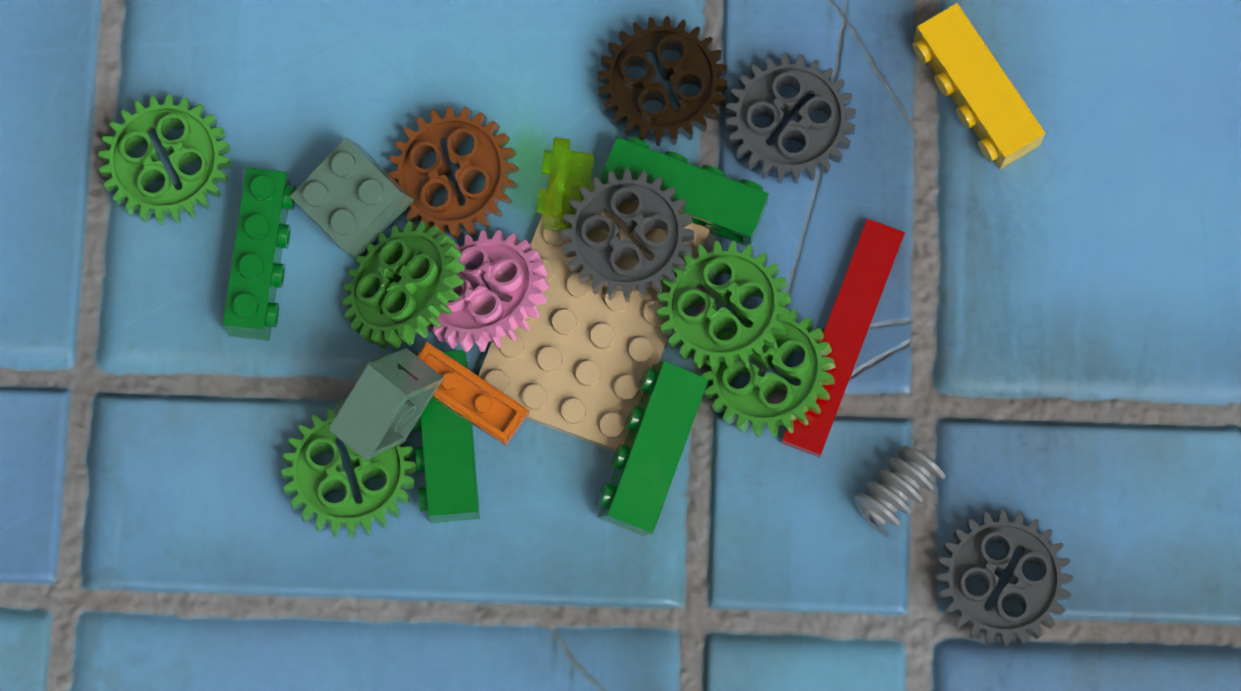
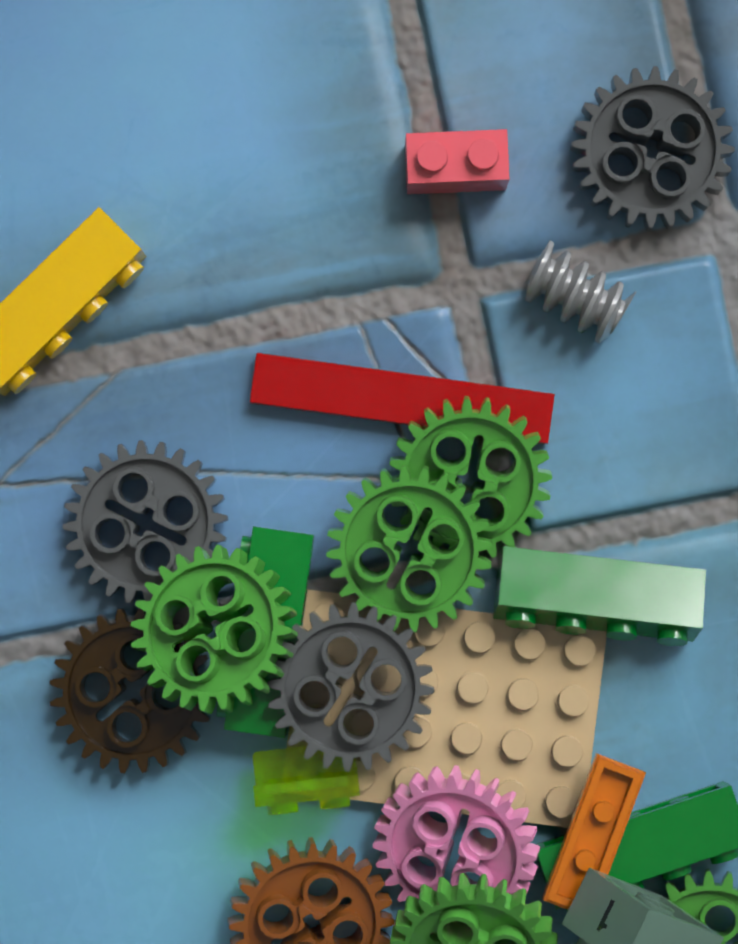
camera: 105 degrees left, 10 degrees up
none -> bright green gear [131,545,298,714]
none -> coral brick [405,129,510,195]

